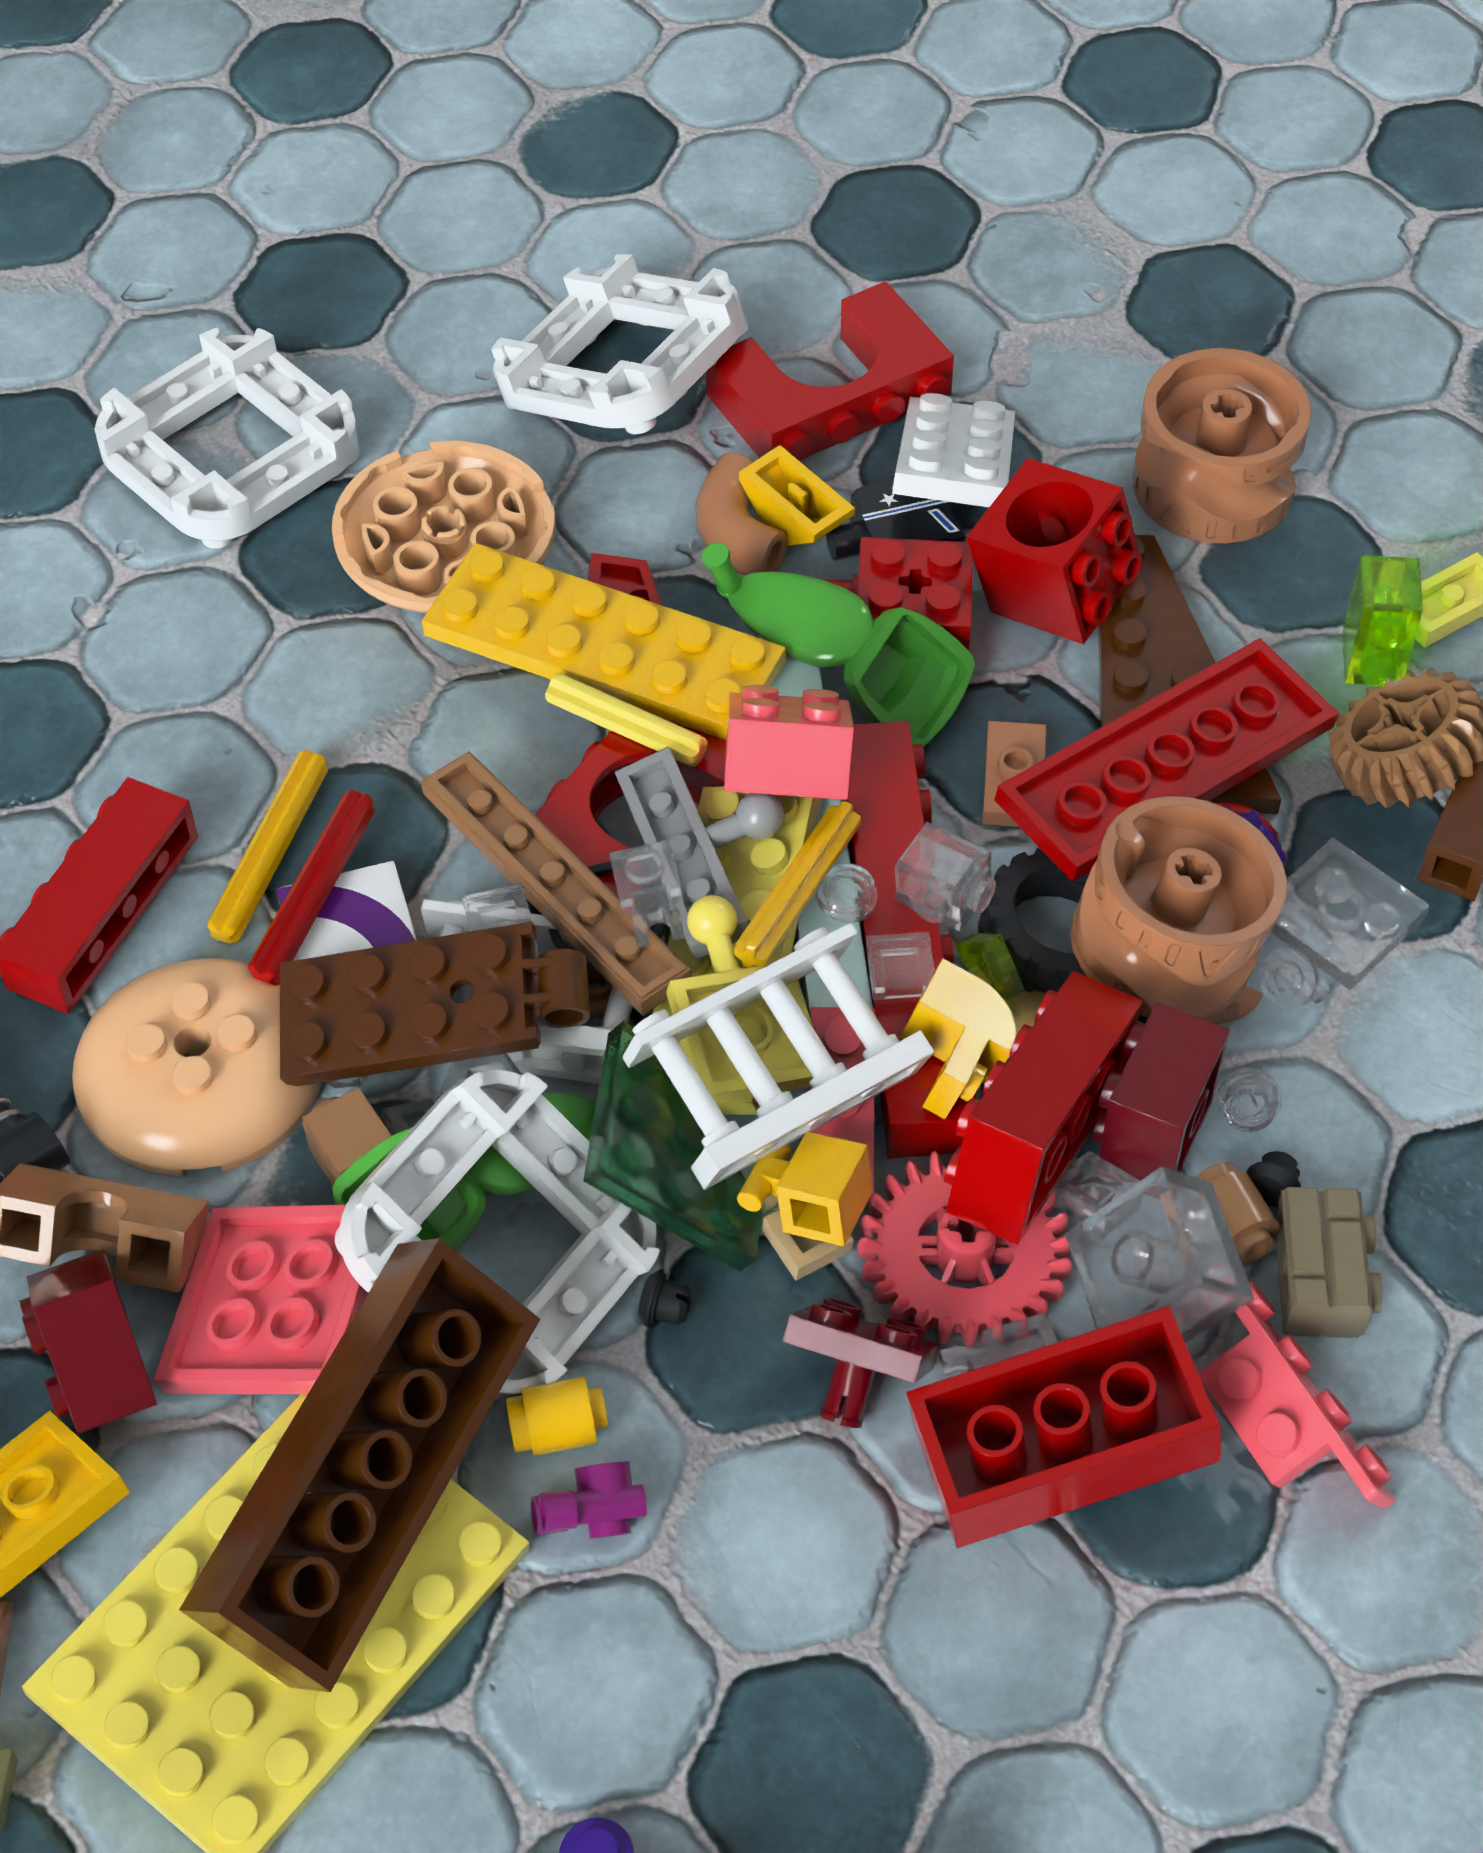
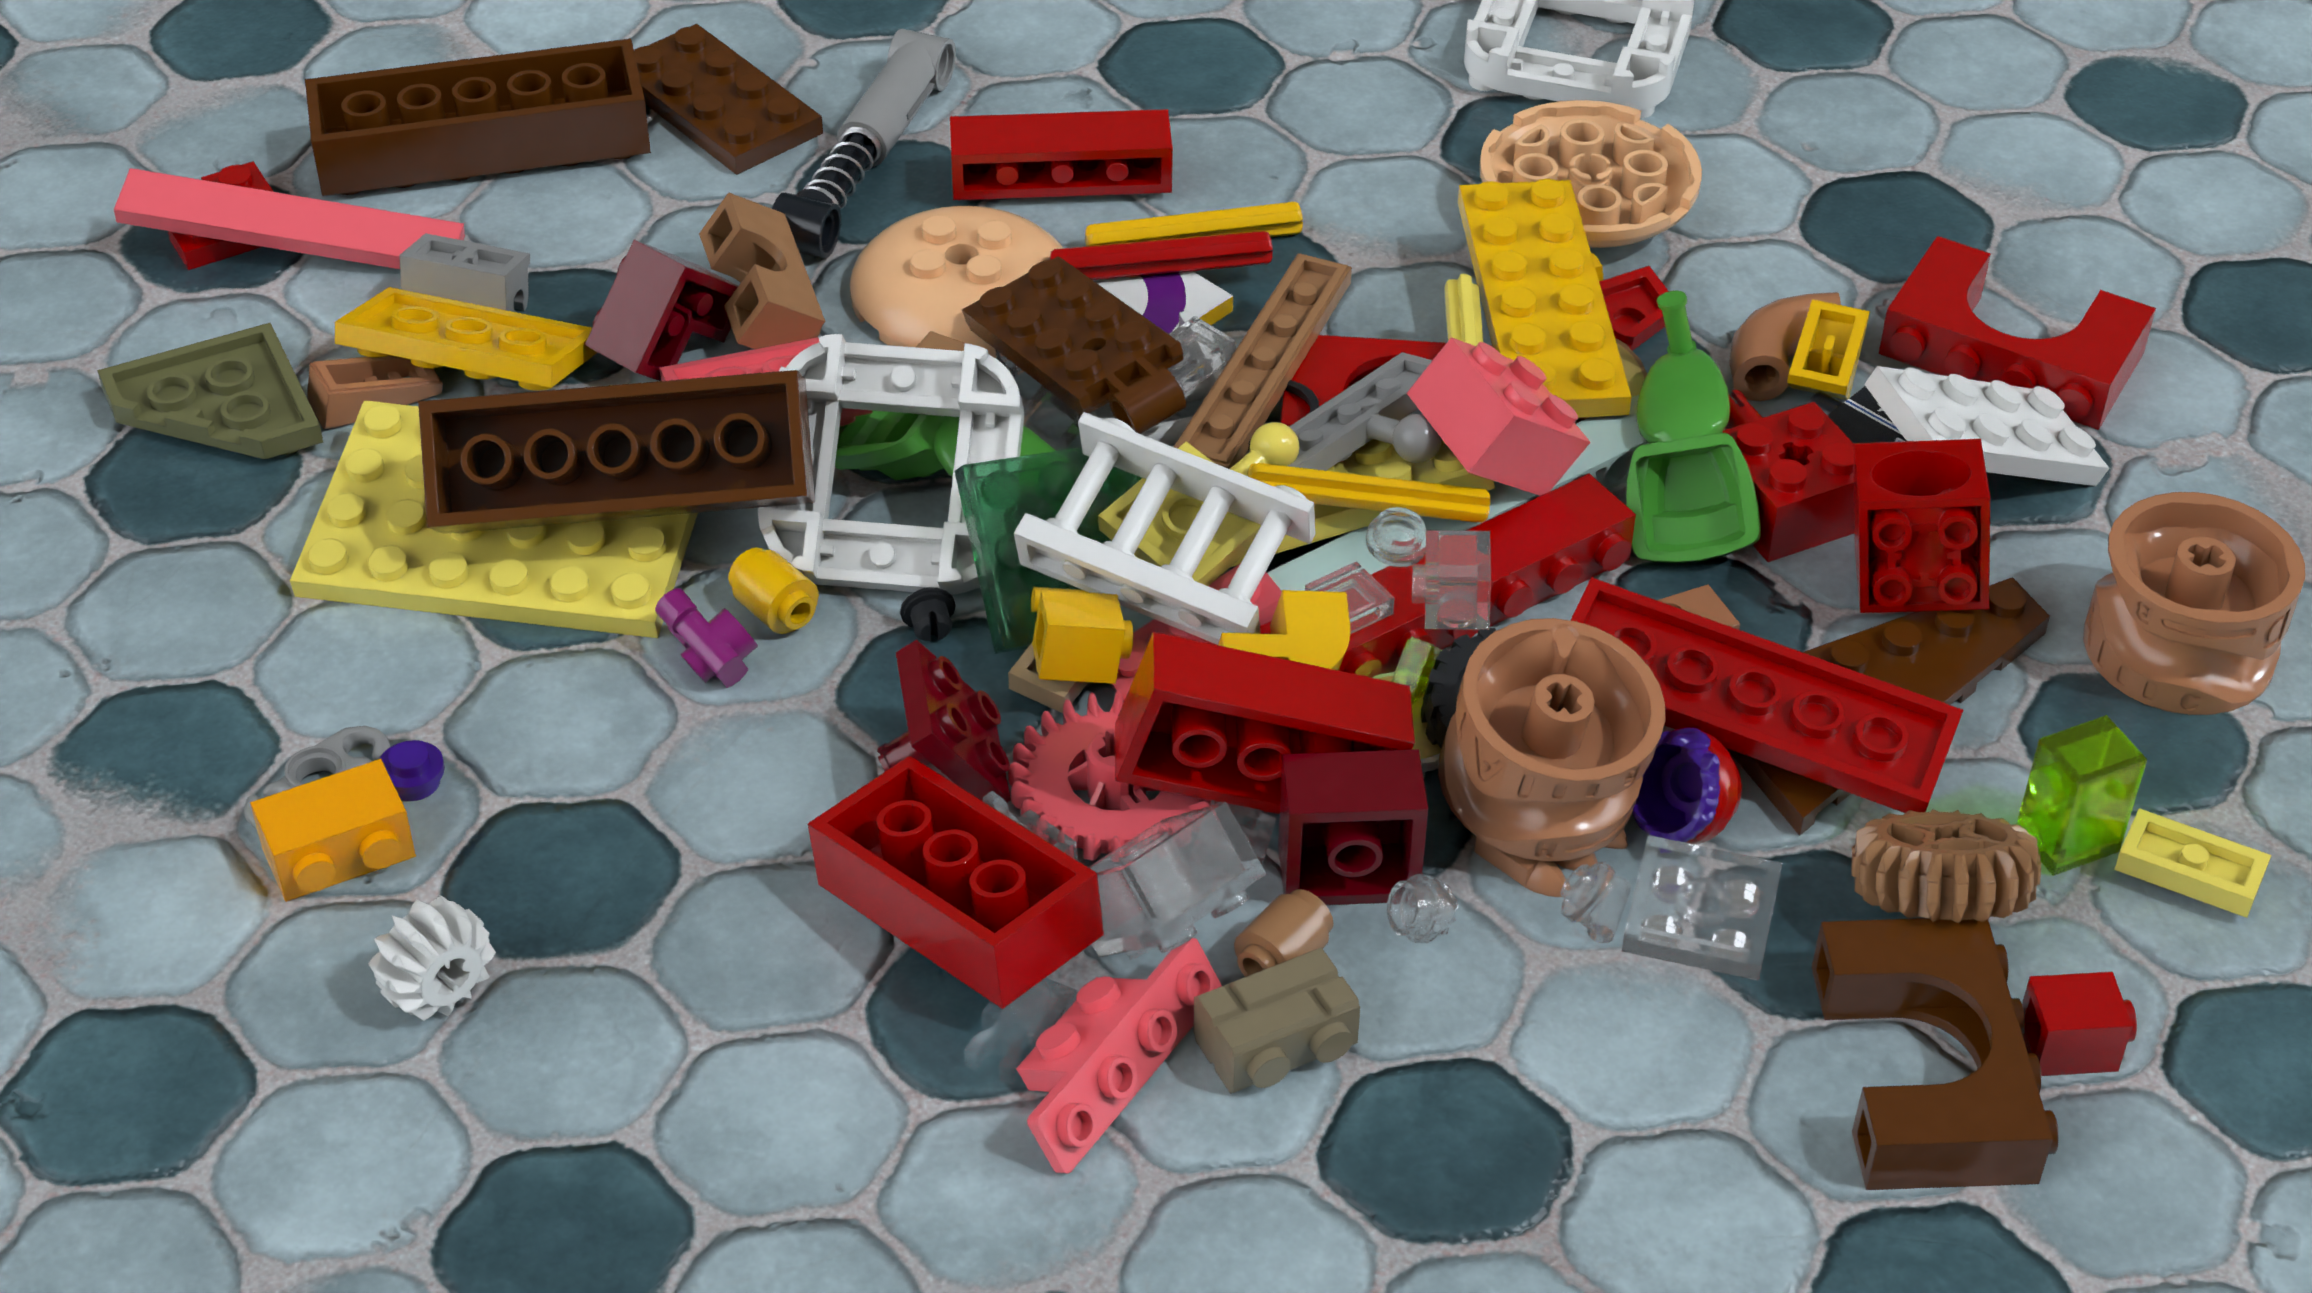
camera: 60 degrees right, 10 degrees down
white plate [491,254,748,434] -> none
clear plate [609,839,685,948] -> none
black piece [1246,1151,1301,1208] -> none

